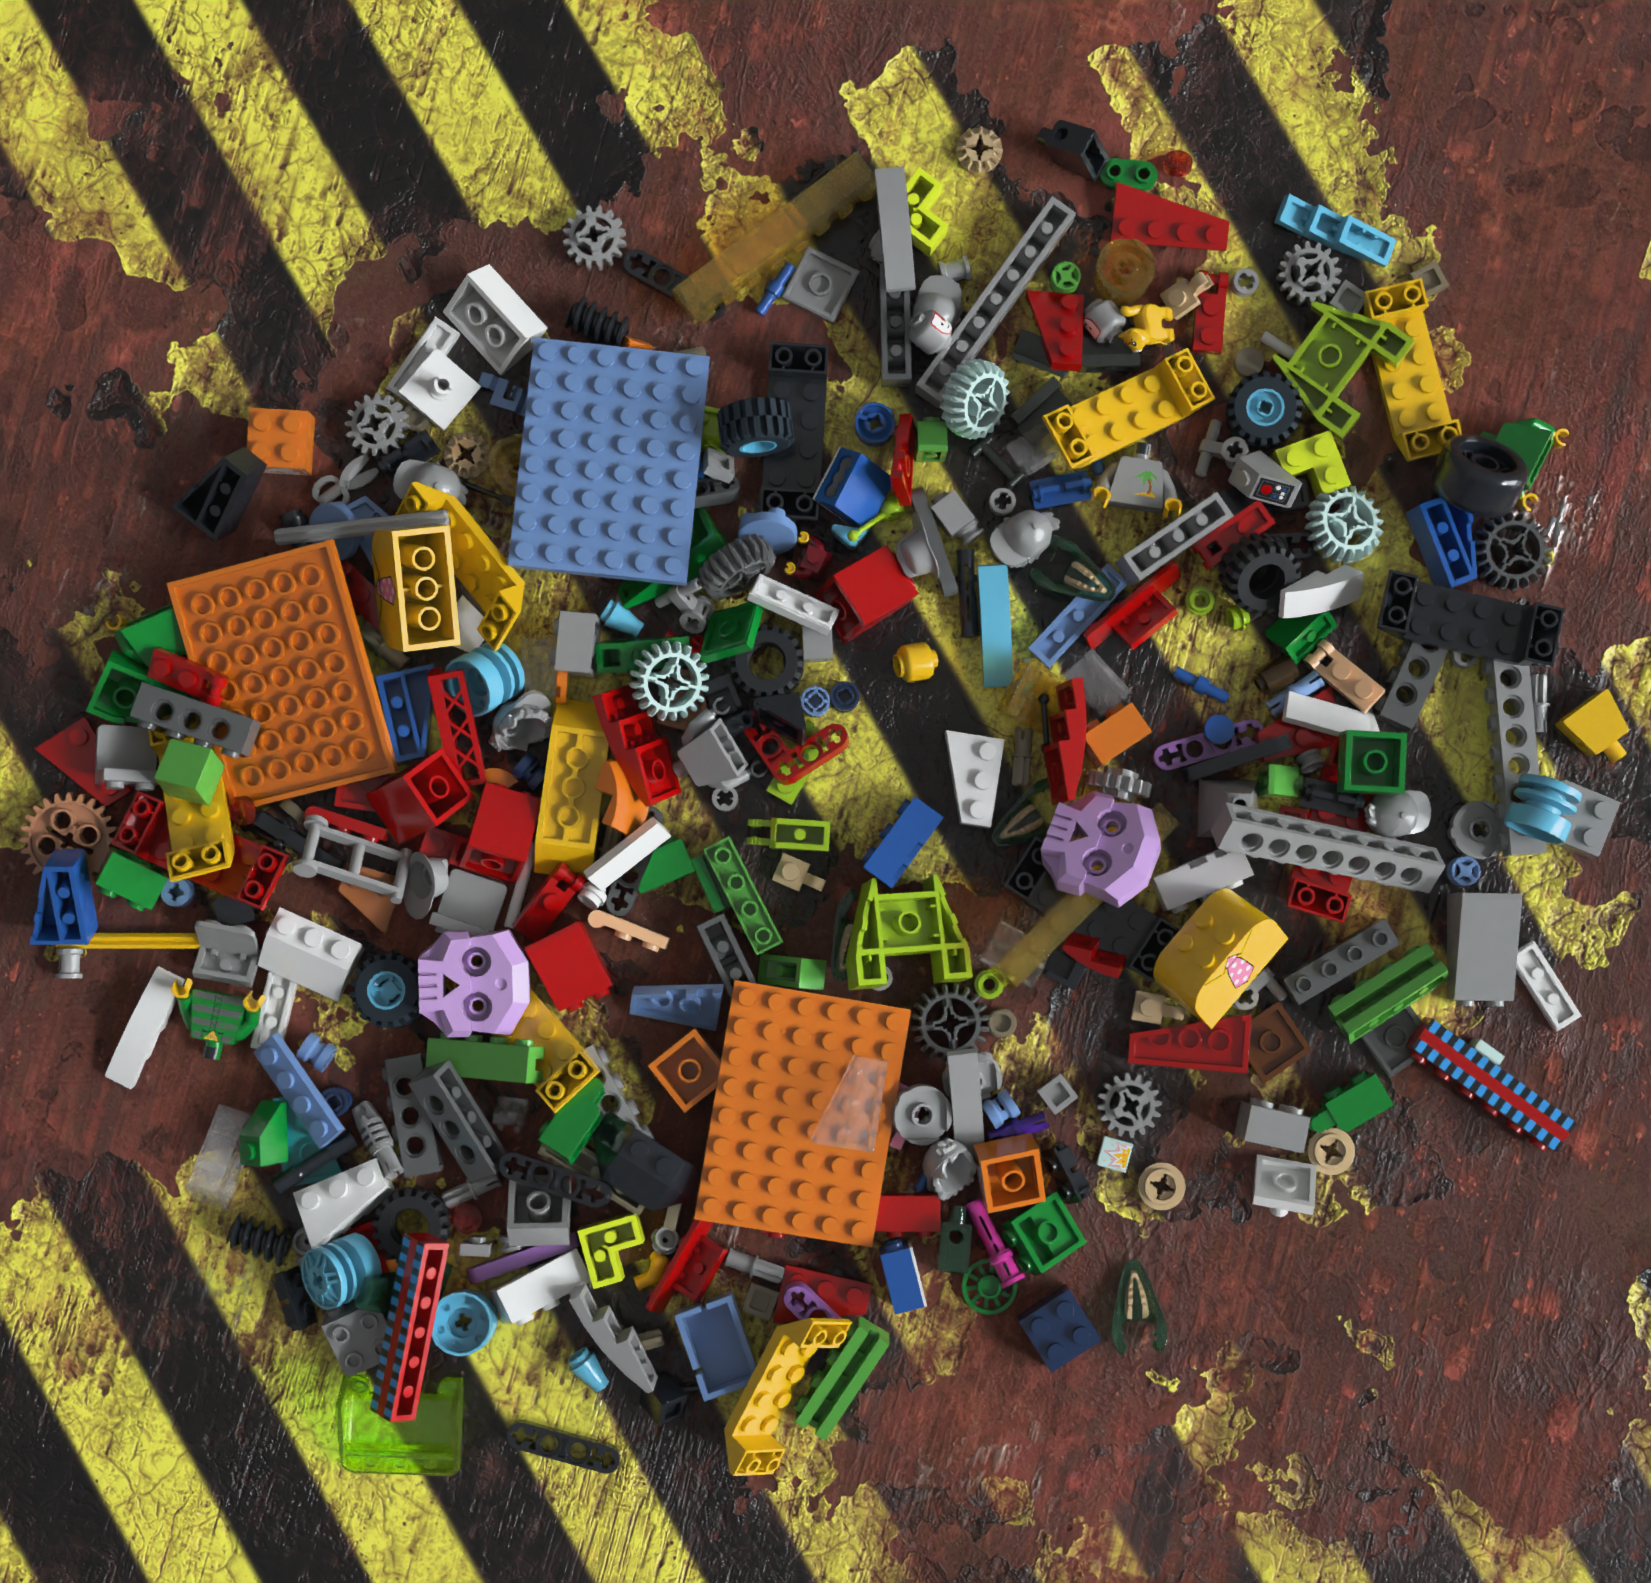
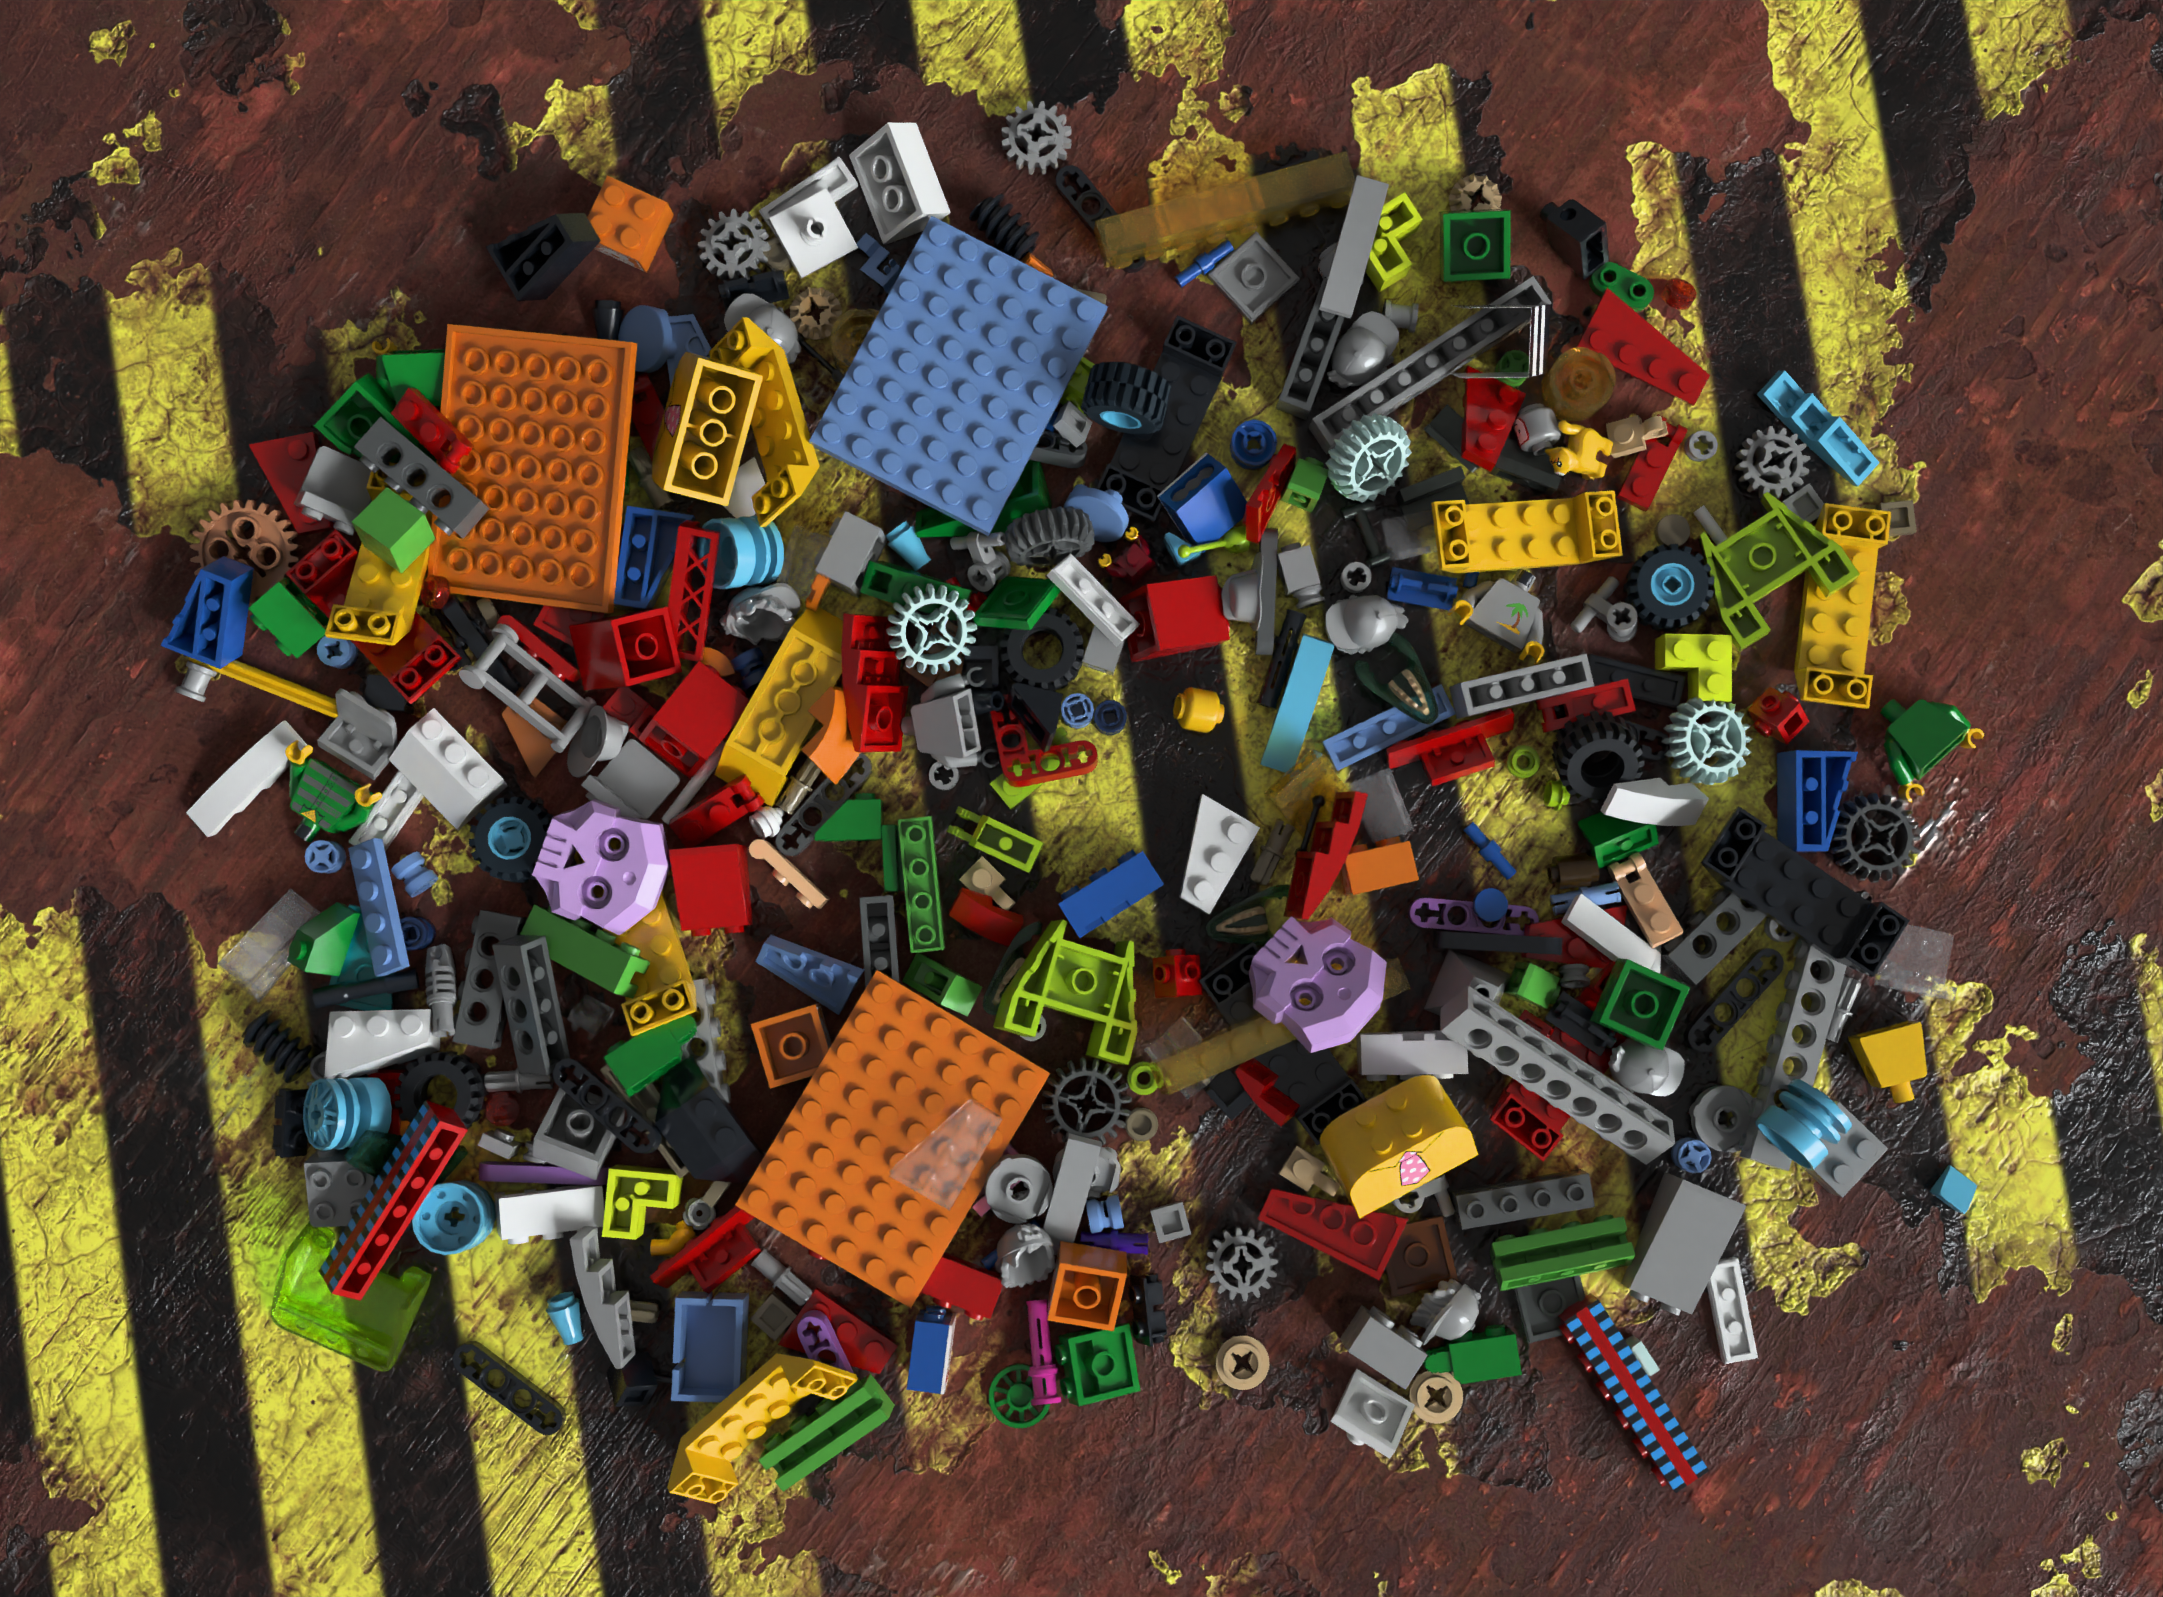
camera: 25 degrees right, 0 degrees up
light grey axle [274,509,449,545] -> none
light grey piece [312,455,379,505] -> none
white tile [583,817,671,891] -> none
light grey head [909,310,953,354] -> none
clear green torso [934,1205,972,1274] -> none
dark blue brick [1016,1284,1102,1373] -> none
light grey gear [1086,766,1152,803] -> none
tile [1096,1136,1133,1173] -> none
clear green animal [1112,1260,1167,1355] -> none
light grey slope [1228,450,1303,508] -> none
black wheel [1431,434,1528,517] -> none
none -> medium blue wheel [304,840,346,874]
none -> red slope [949,887,1023,947]
none -> red brick [1153,949,1202,998]
none -> light grey hair [1410,1279,1481,1345]
none -> green brick [1440,208,1511,282]
none -> sticker [1449,304,1550,378]
none -> black beam [1684,948,1784,1052]
none -> red brick [1748,687,1809,745]
none -> clear bracket [1874,925,1957,1001]

